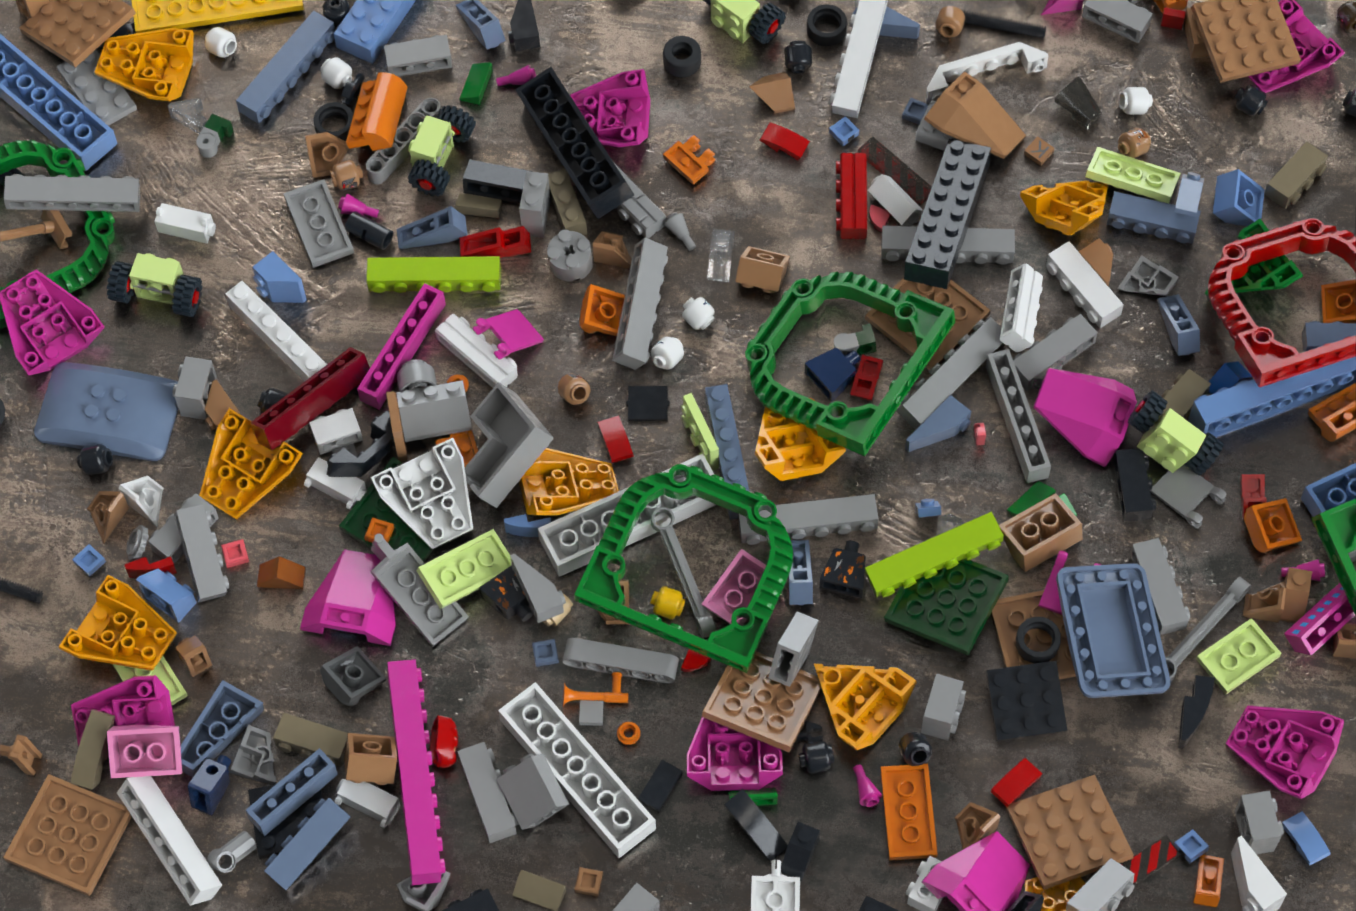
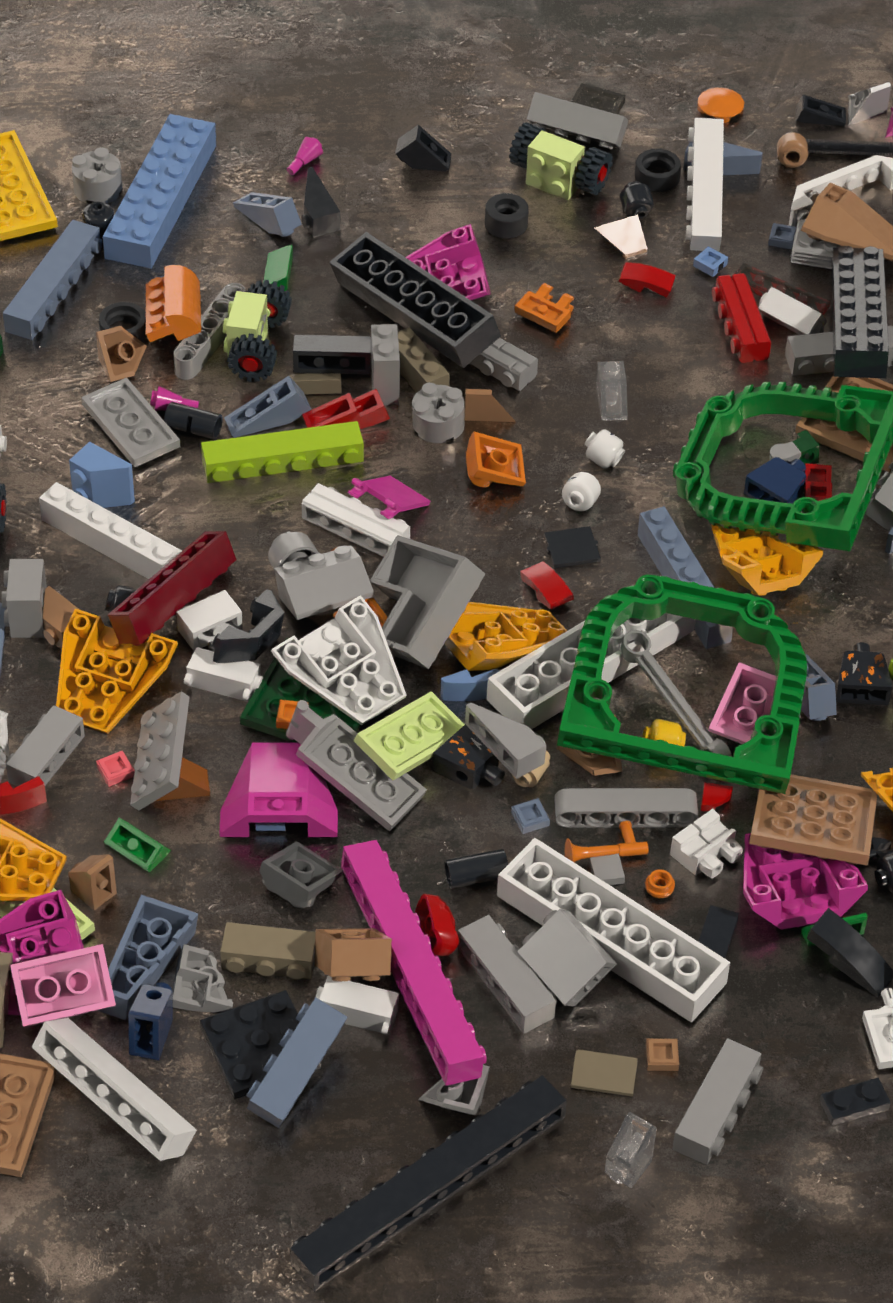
camera: 15 degrees left, 15 degrees down
medium blue slope [136,569,197,623] -> none
light grey brick [174,504,229,603] -> none
light grey piece [207,831,257,873] -> none
sand blue brick [246,748,338,836] -> none
white head [320,57,353,89] -> none
medium nougat head [330,160,363,191] -> none
black bar [341,73,365,105] -> none
dark pink brick [357,283,446,410] -> none
light grey brick [384,35,452,77] -> none
medium nougat tile [386,391,408,462] -> none
dark pink cone [496,65,536,86] -> none
medium nougat head [558,373,591,405] -> none
light grey brick [612,238,668,370] -> none
light grey cone [664,212,696,251] -> none
yellowish green plate [681,393,719,471] -> none
medium nougat slope [735,246,790,293] -> none
light grey brick [738,494,878,545] -> none
light grey brick [768,612,819,687] -> none
coral tile [869,204,891,232] -> none
none -> green slope [104,817,171,872]
none -> light grey plate [130,691,190,811]
none -> black pin [444,849,508,889]
none -> white hips [670,809,743,879]

